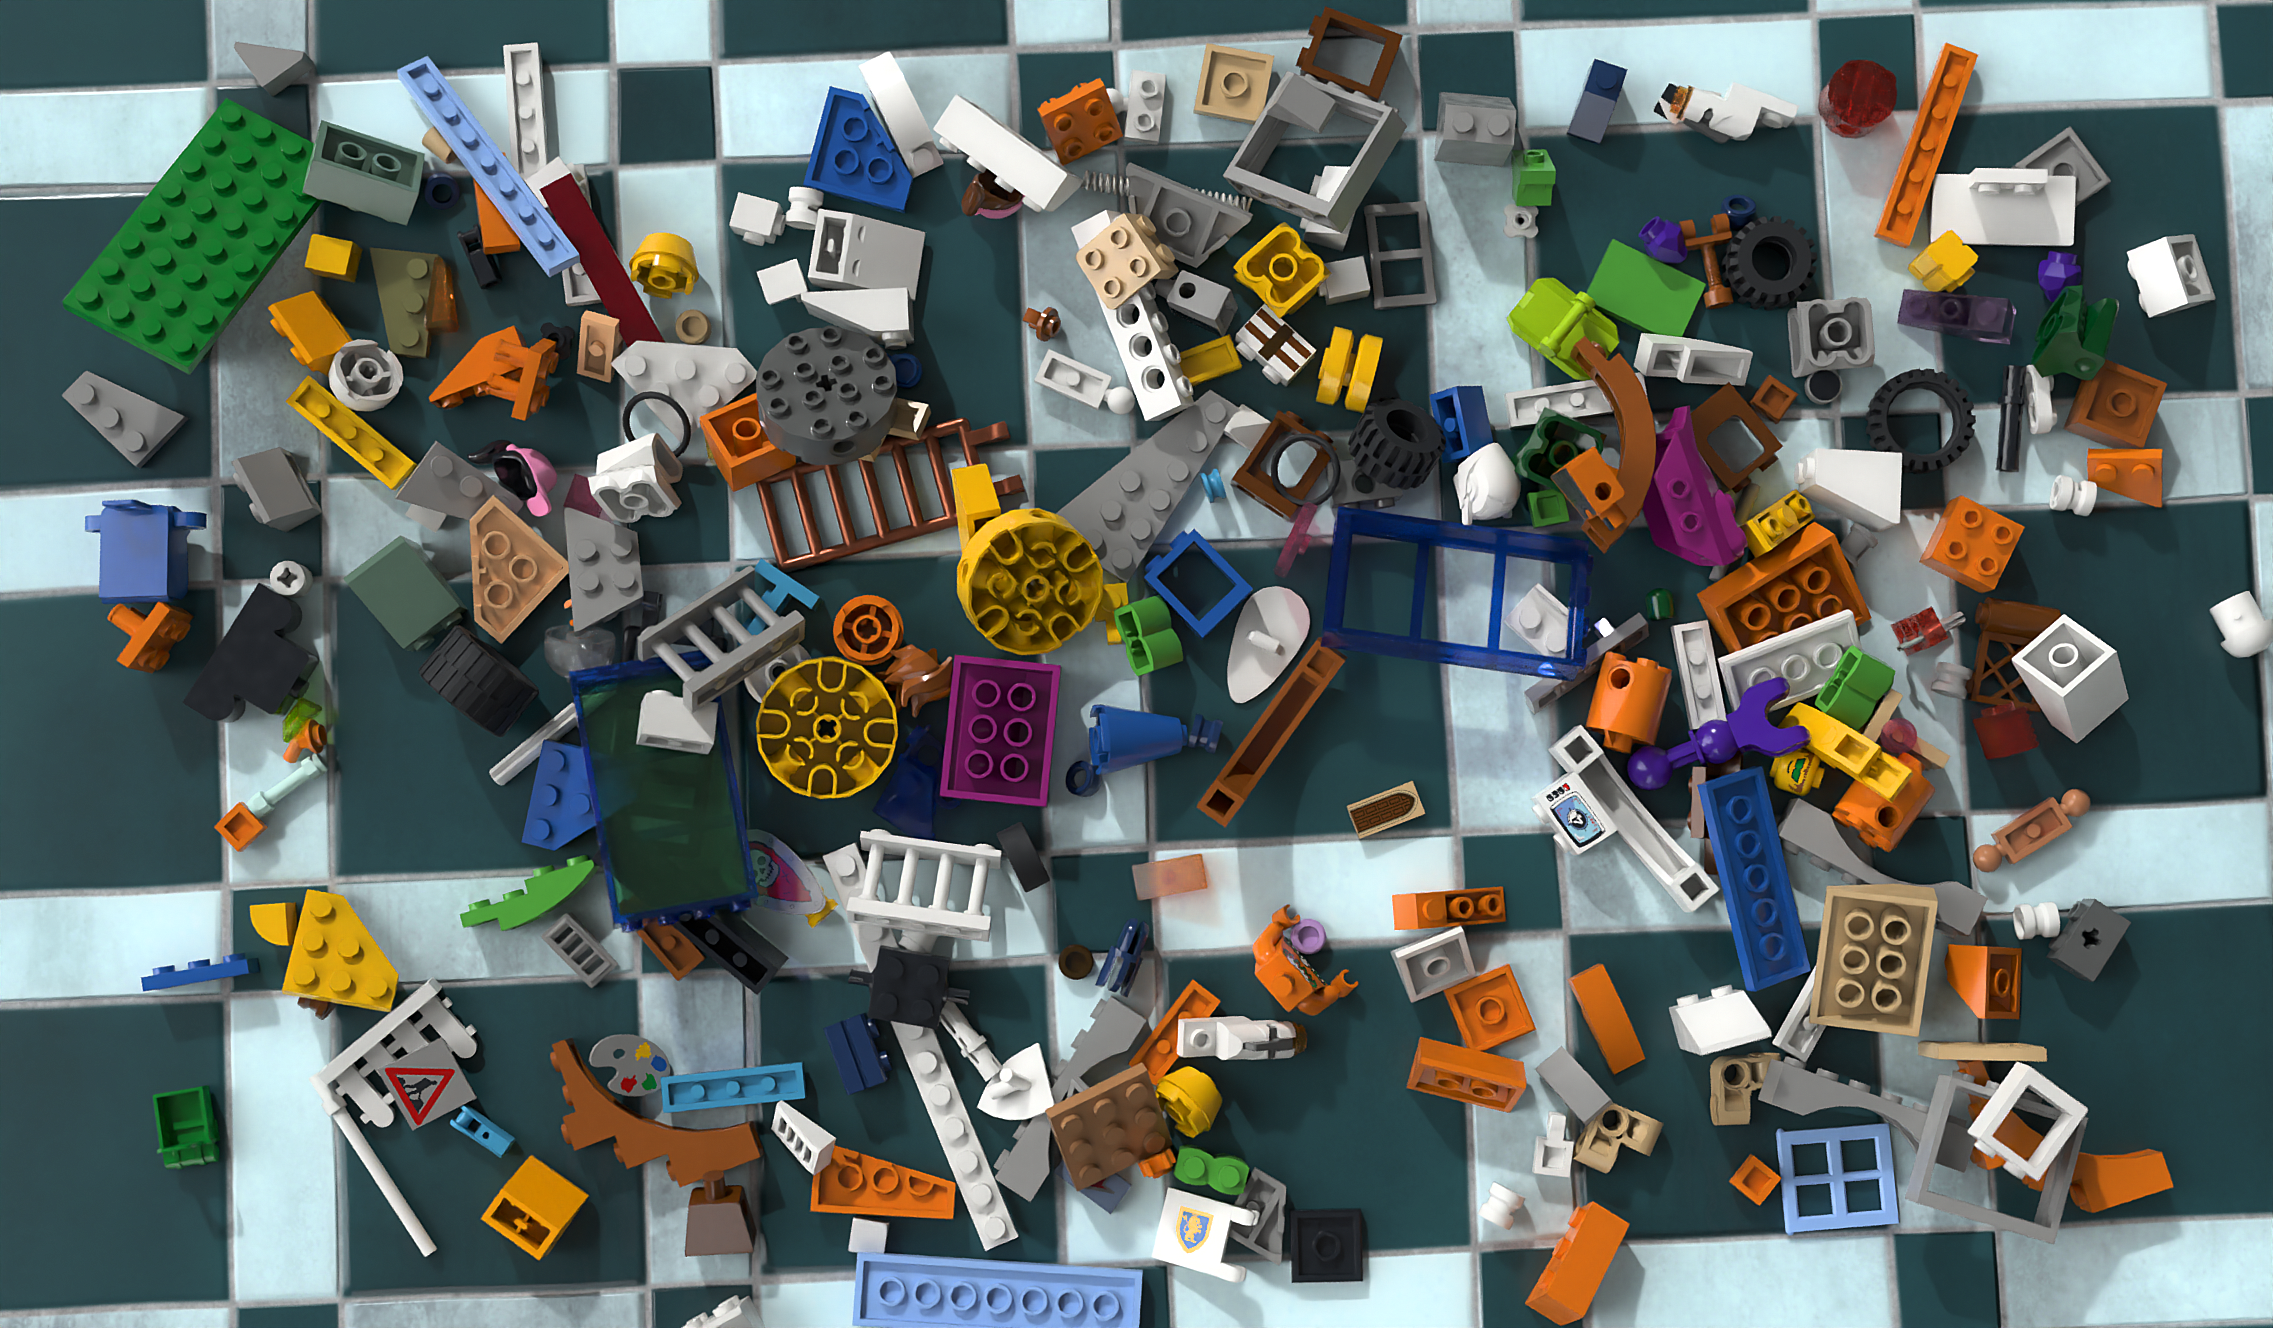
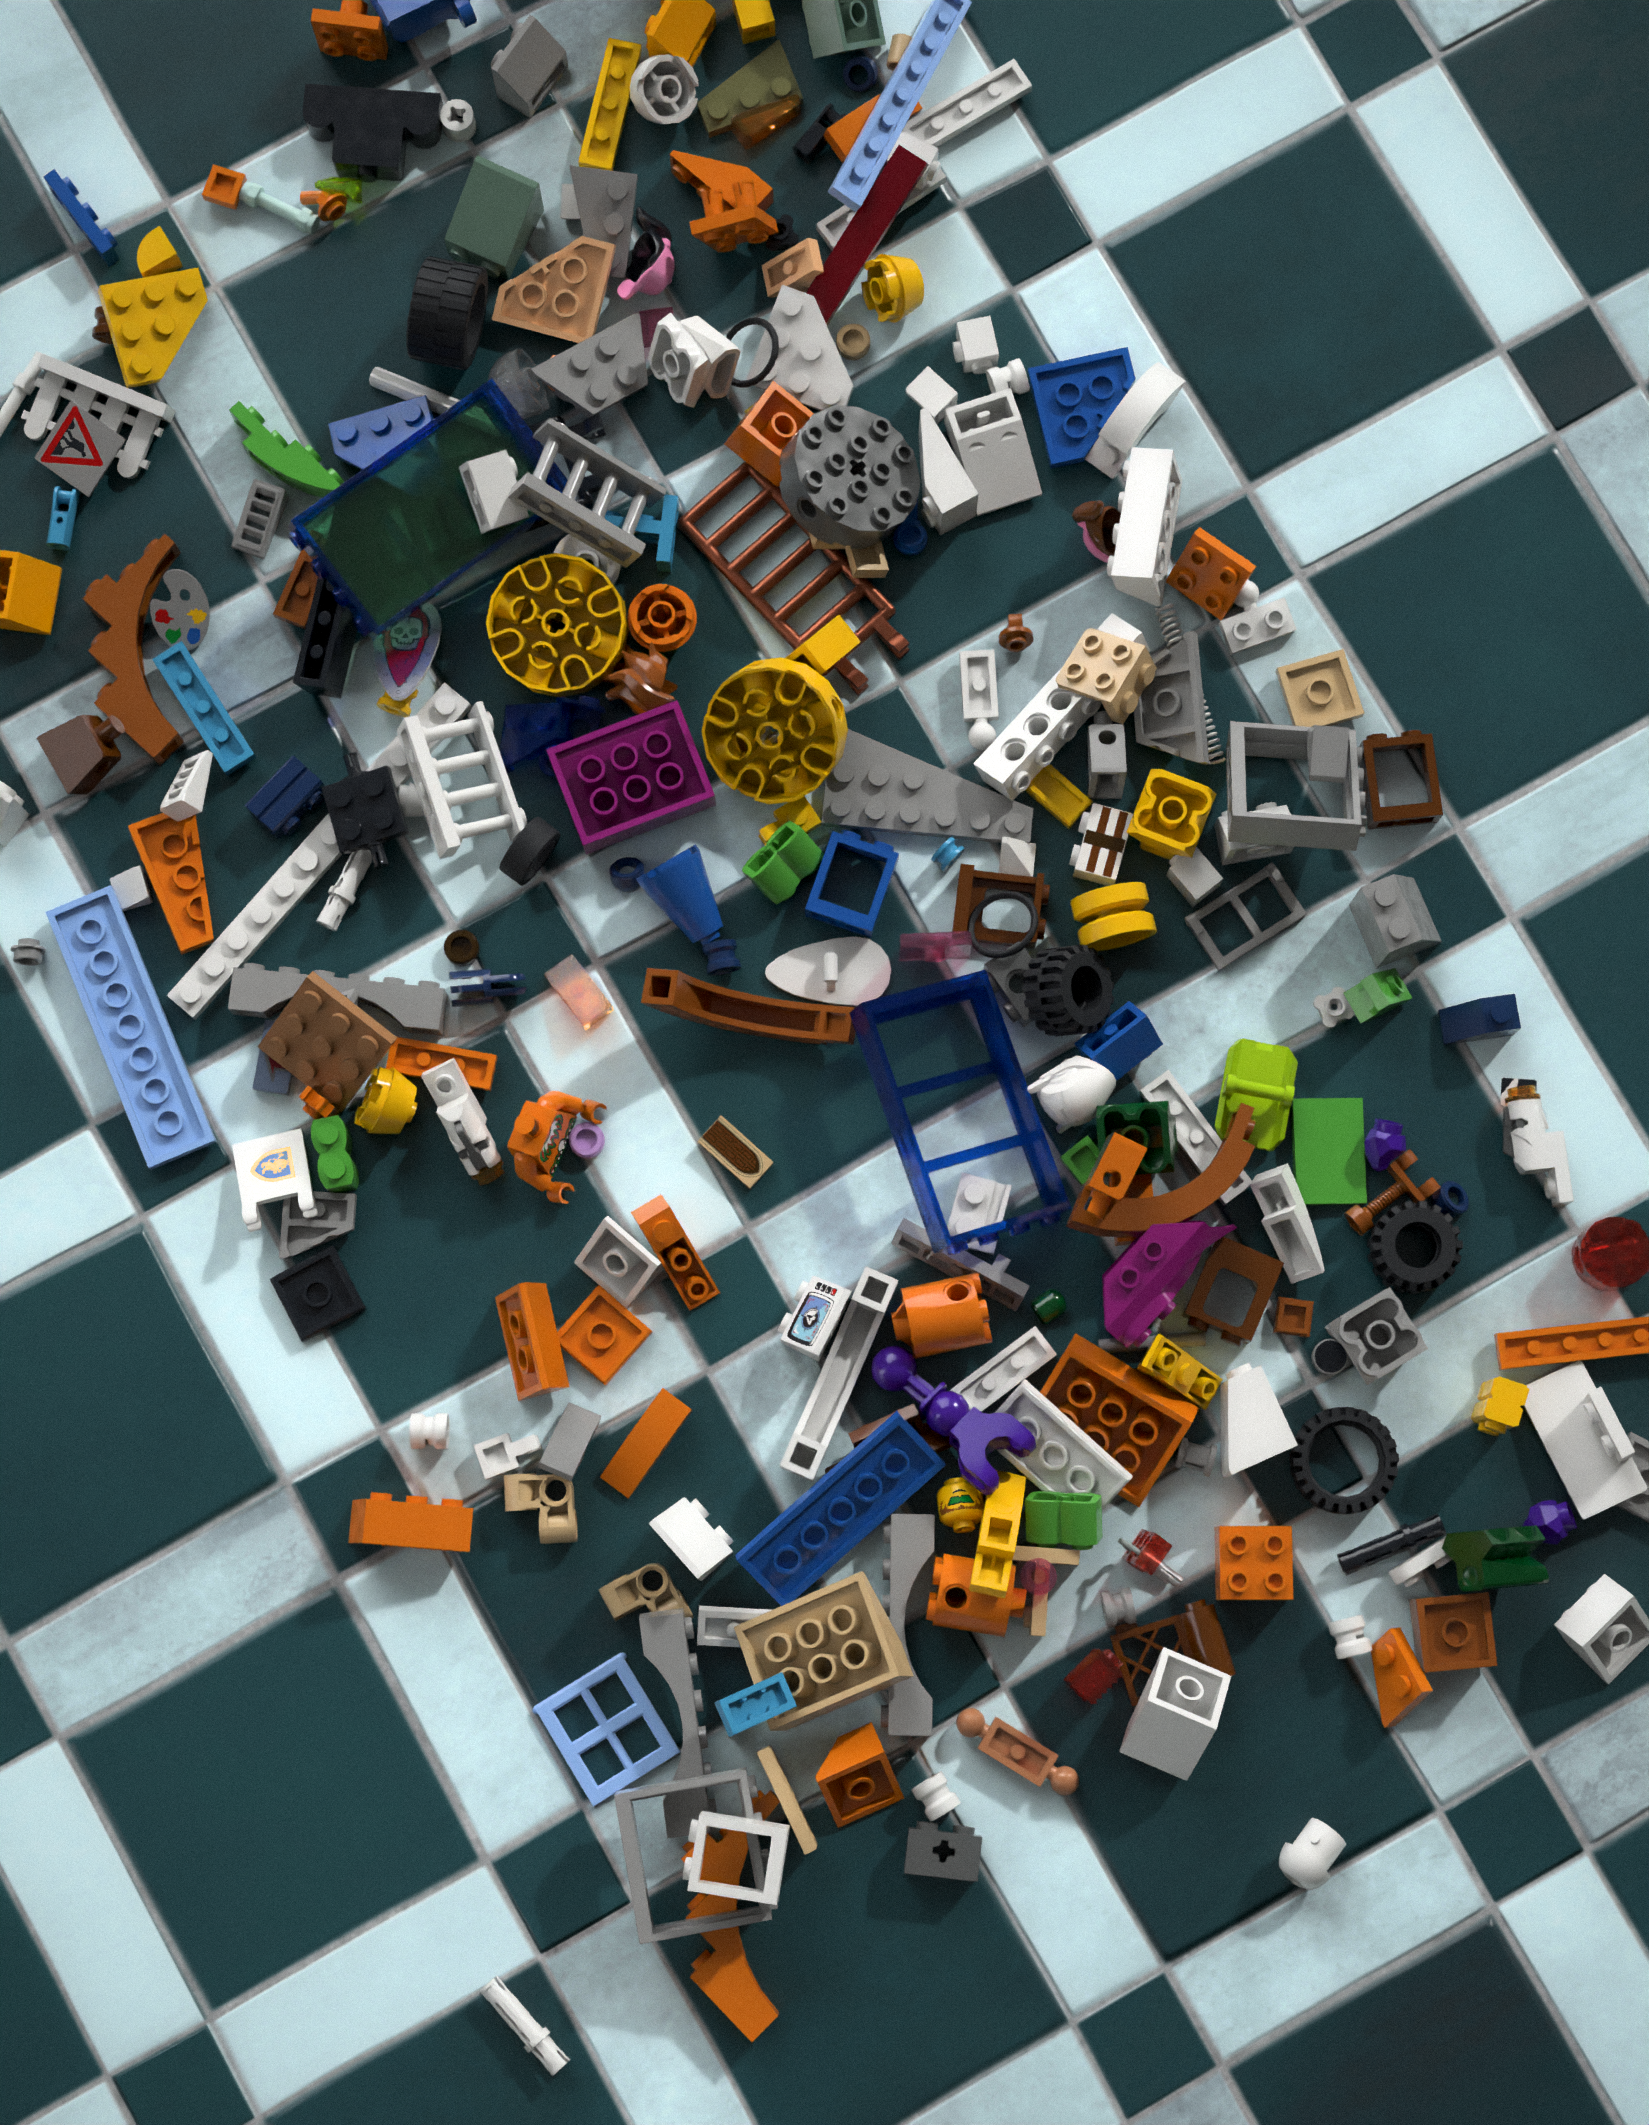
camera: 65 degrees right, 5 degrees down
white shield [977,1043,1055,1120] -> none
orange plate [1729,1154,1781,1206] -> none
clear purple slope [1897,289,2016,344] -> none
none -> dark azure bracket [714,1672,797,1737]

